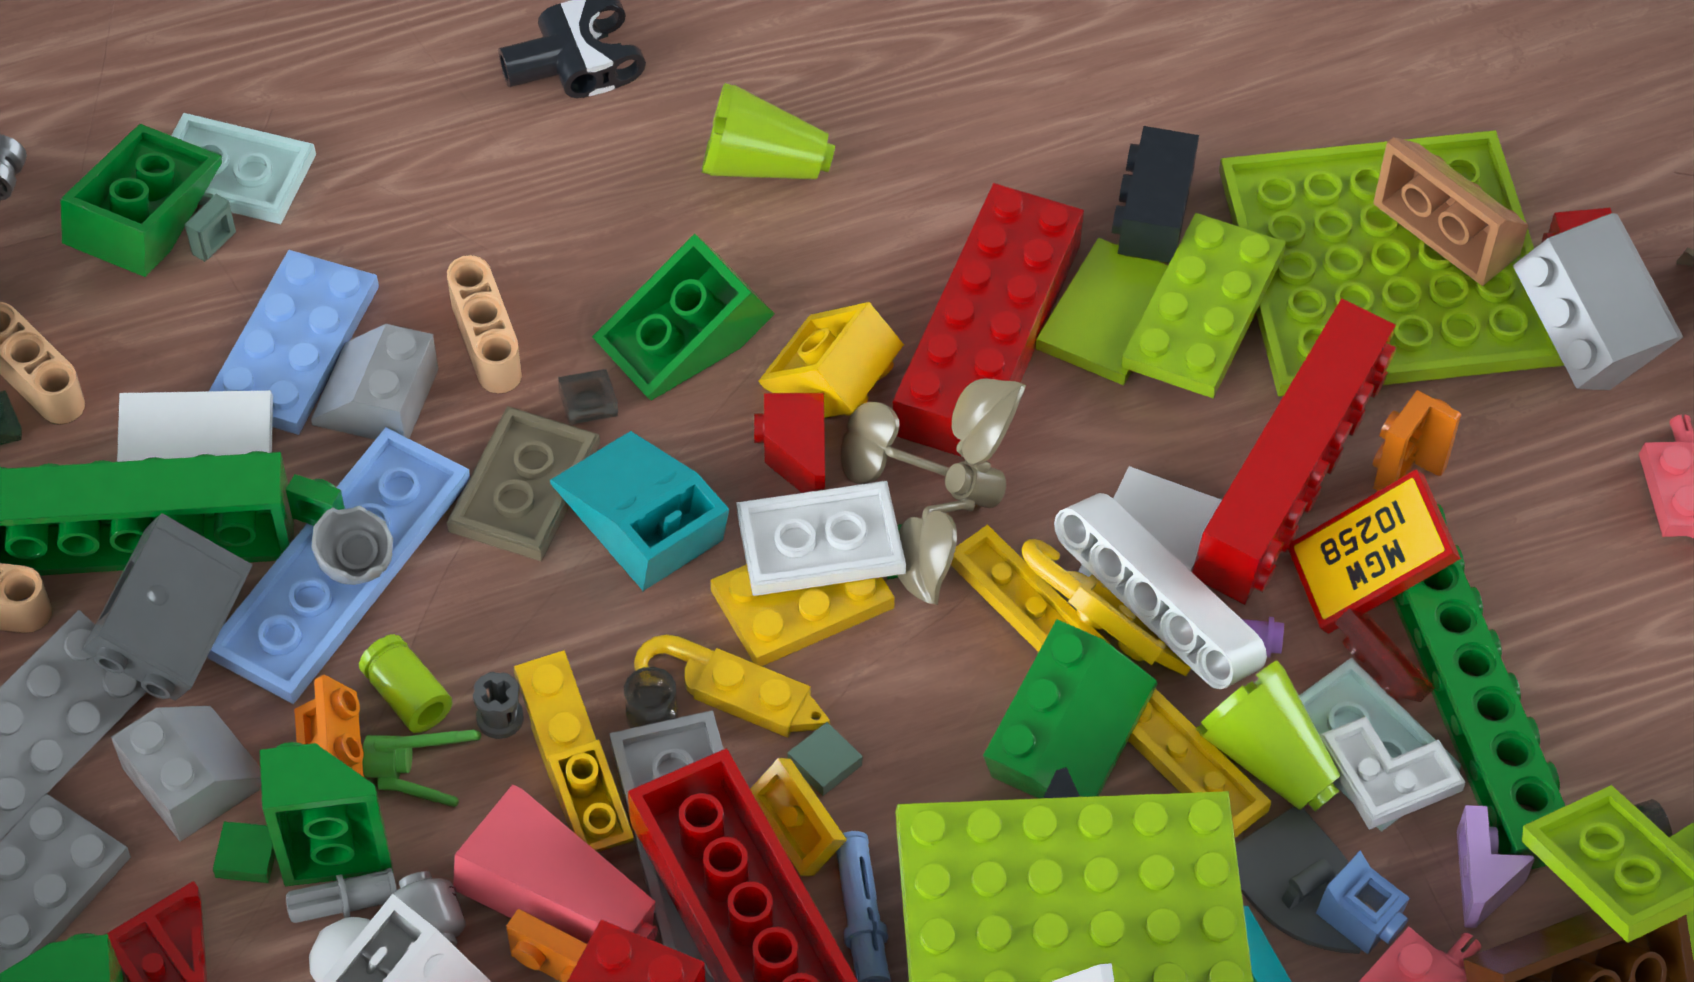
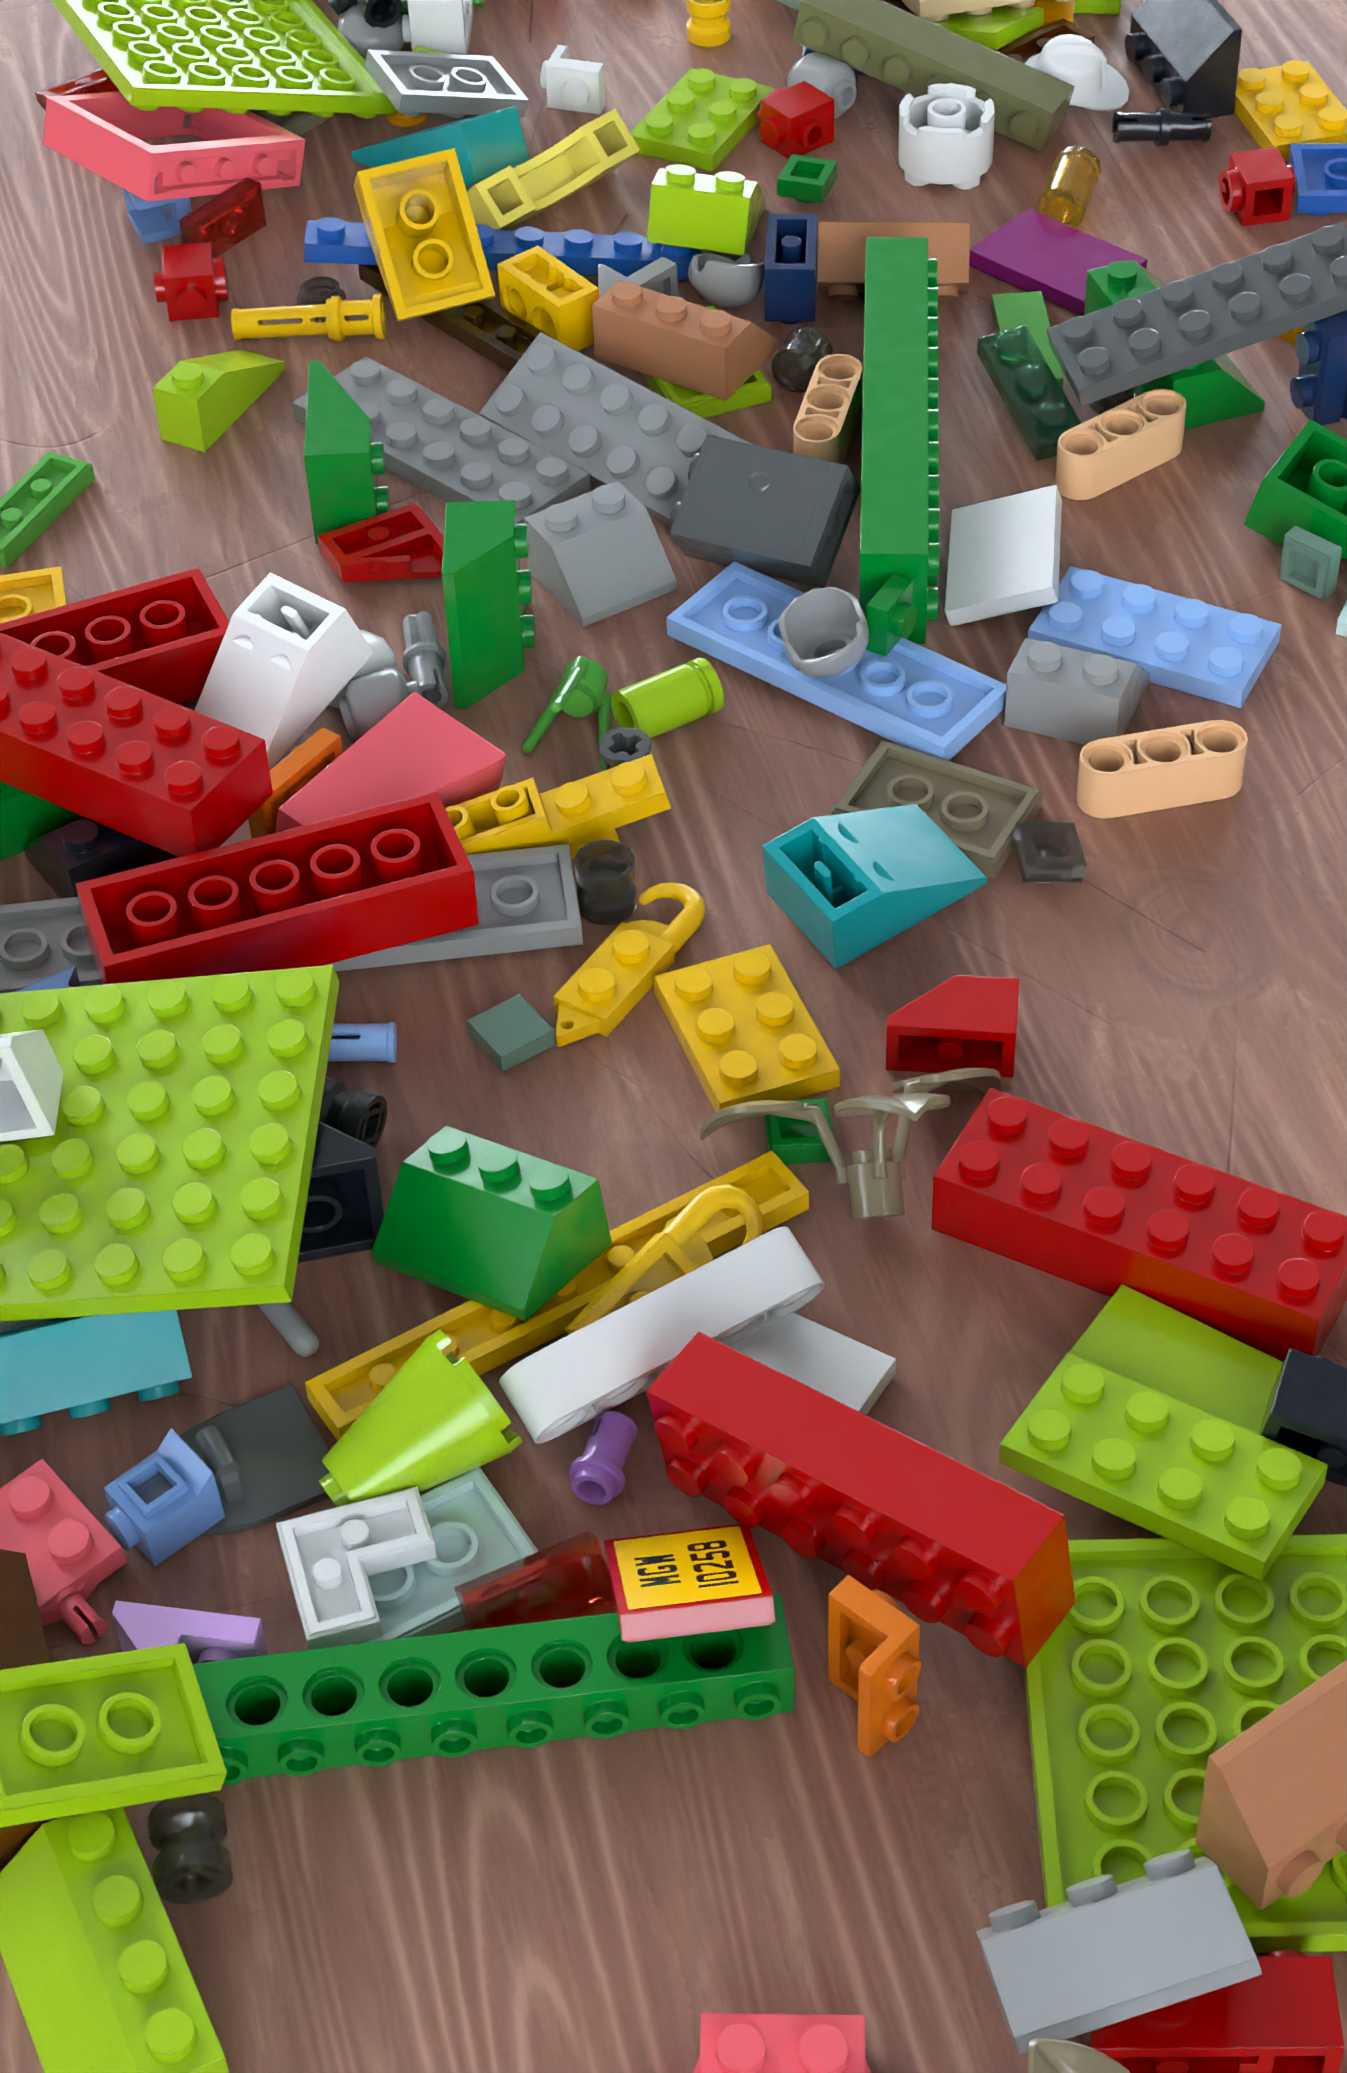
camera: 100 degrees right, 10 degrees down
orange bracket [294,674,364,777] -> none
green slope [592,233,775,401] -> none
white tile [736,481,906,596] -> none
yellow plate [750,758,847,876] -> none
yellow slope [758,302,904,418] -> none

